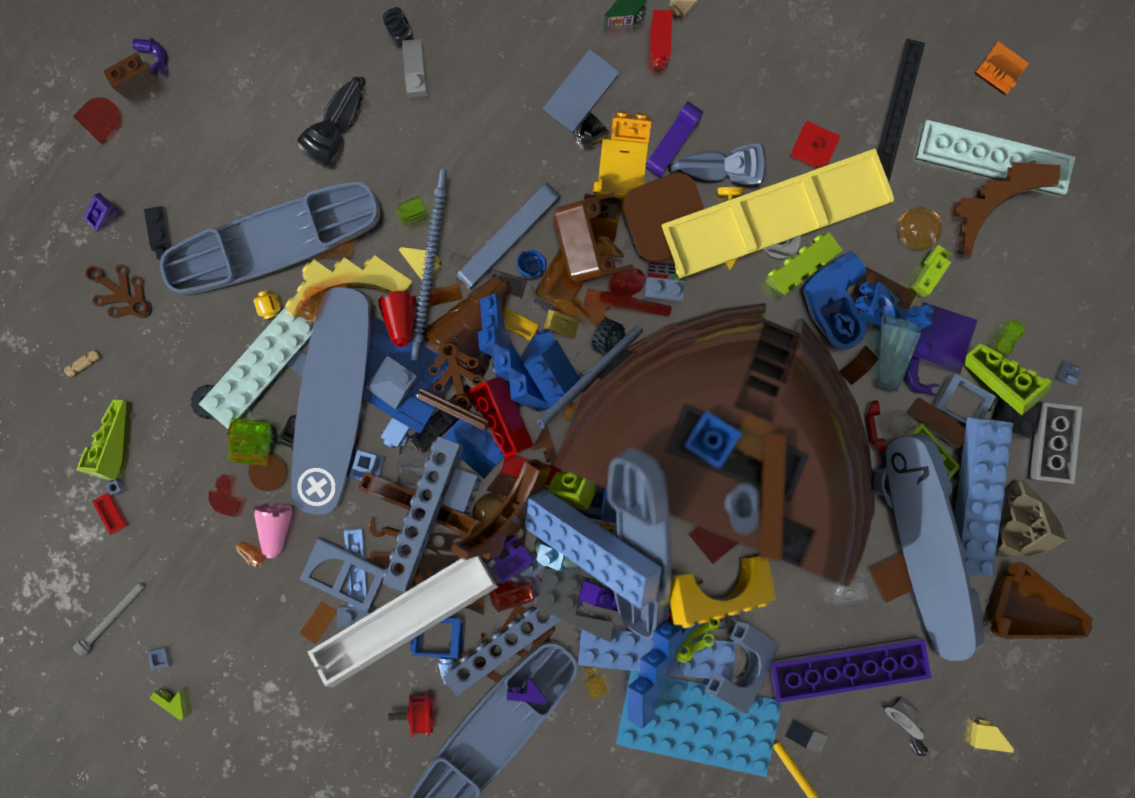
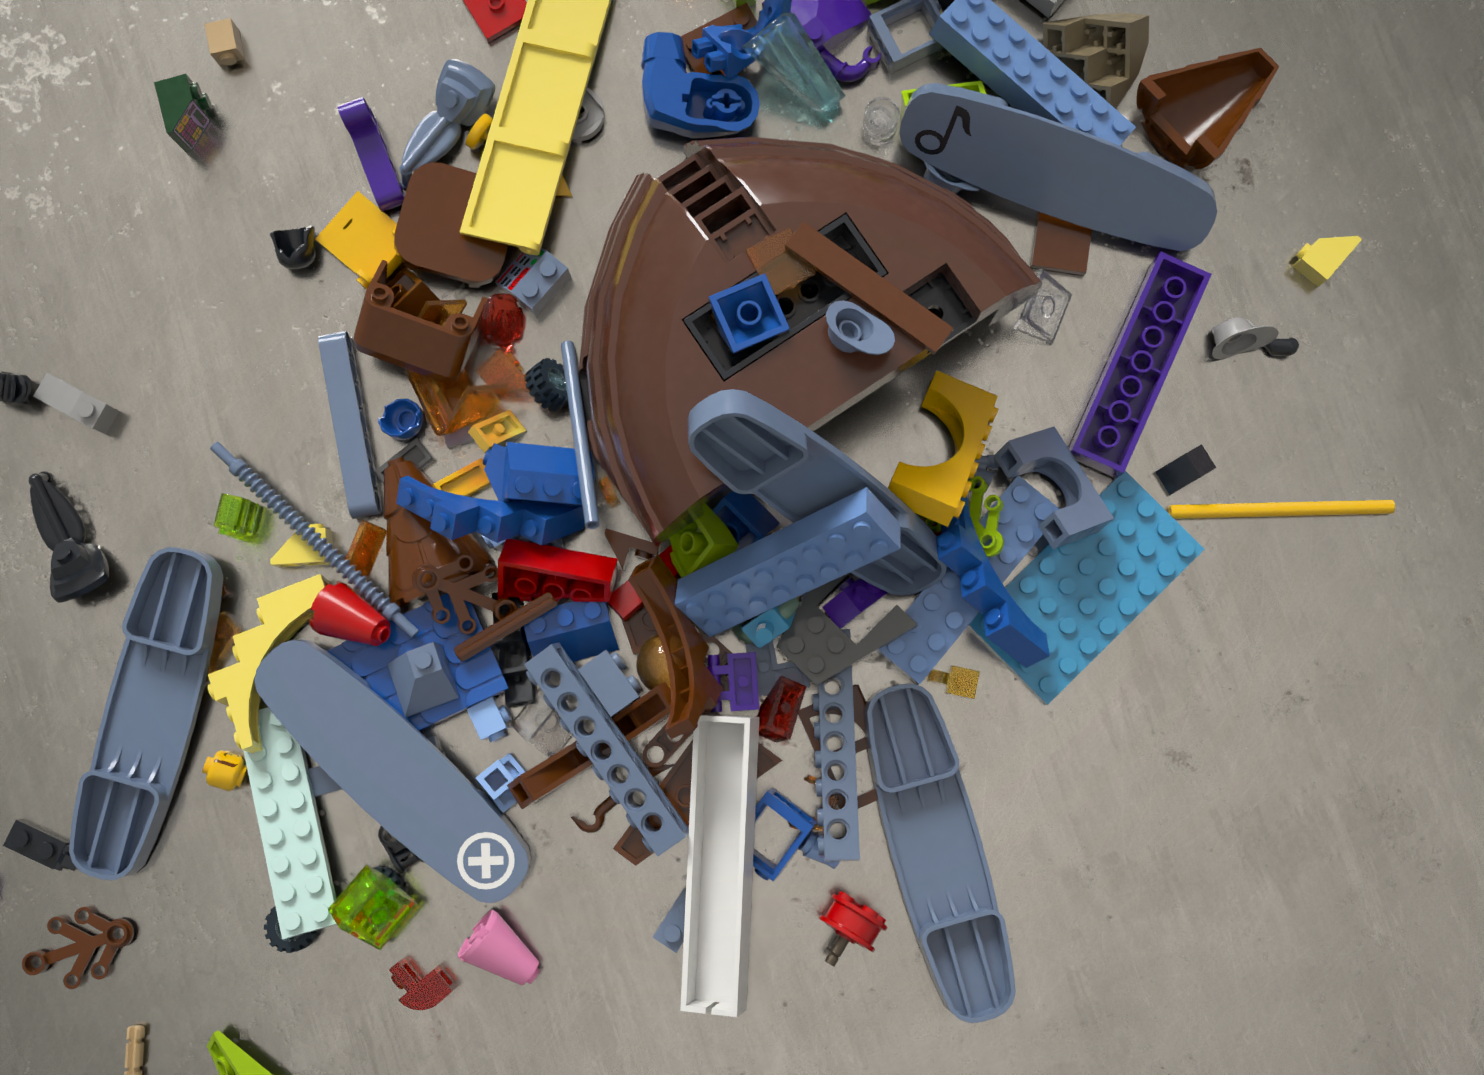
camera: 50 degrees left, 5 degrees down
clear orange cone [236,541,265,568] -> none
reddish brown tile [248,453,287,492] -> none
clear orange piece [293,285,324,324] -> none
clear orange tile [299,601,337,644] -> none
sand blue window [300,538,385,612] -> none
light blue tile [344,529,368,607] -> none
dark purple slope [506,675,546,704] -> none
sand blue tile [543,49,620,133] -> none
clear red axle [599,291,672,316] -> none
light orange bracket [611,111,651,144] -> none
red window [649,10,673,68] -> none
clear red tile [688,526,738,564] -> none
lime wedge [766,232,843,298] -> none
reddish brown slope [840,345,879,385] -> none
red bar [866,400,887,454] -> none
reddish brown slope [908,398,966,449] -> none

